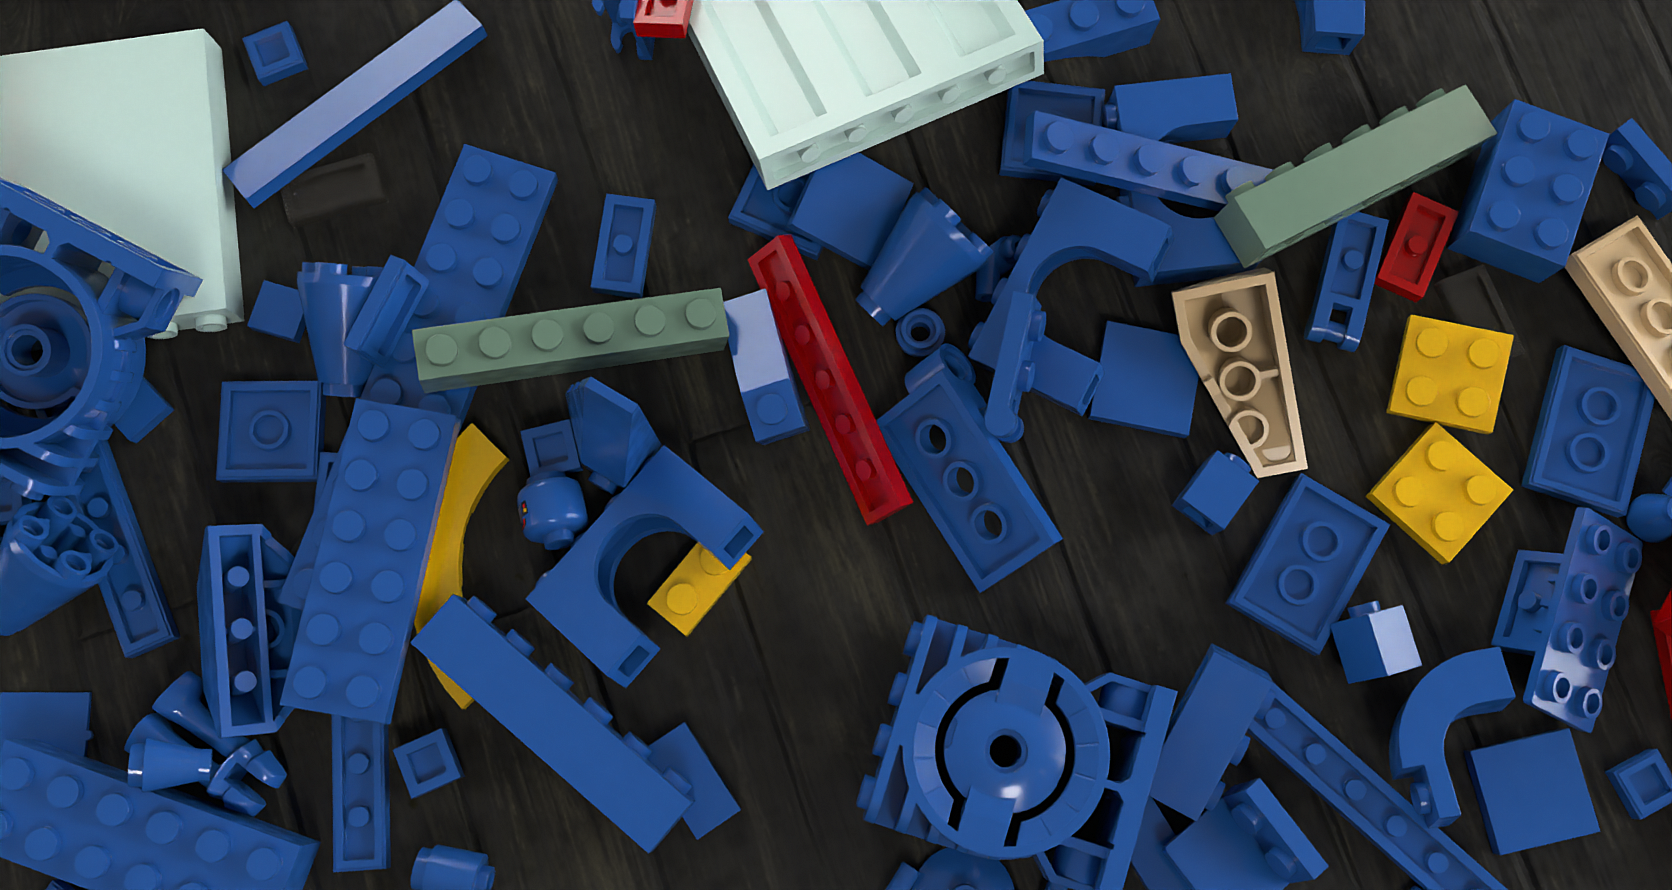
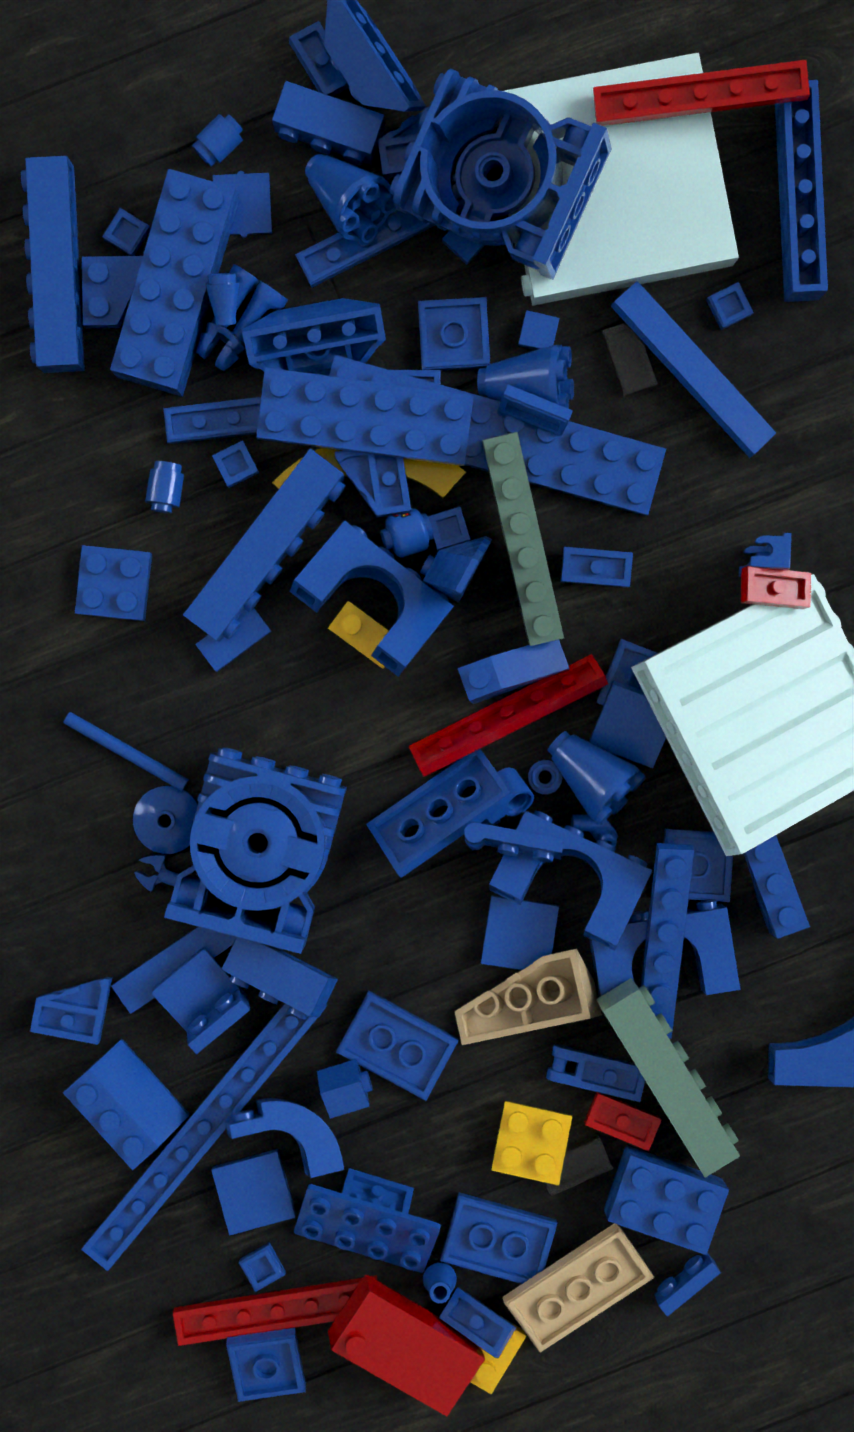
camera: 90 degrees right, 10 degrees up
blue brick [1172,450,1259,535] -> none
yellow plate [1365,422,1513,565] -> none
none -> blue wing [334,451,411,517]

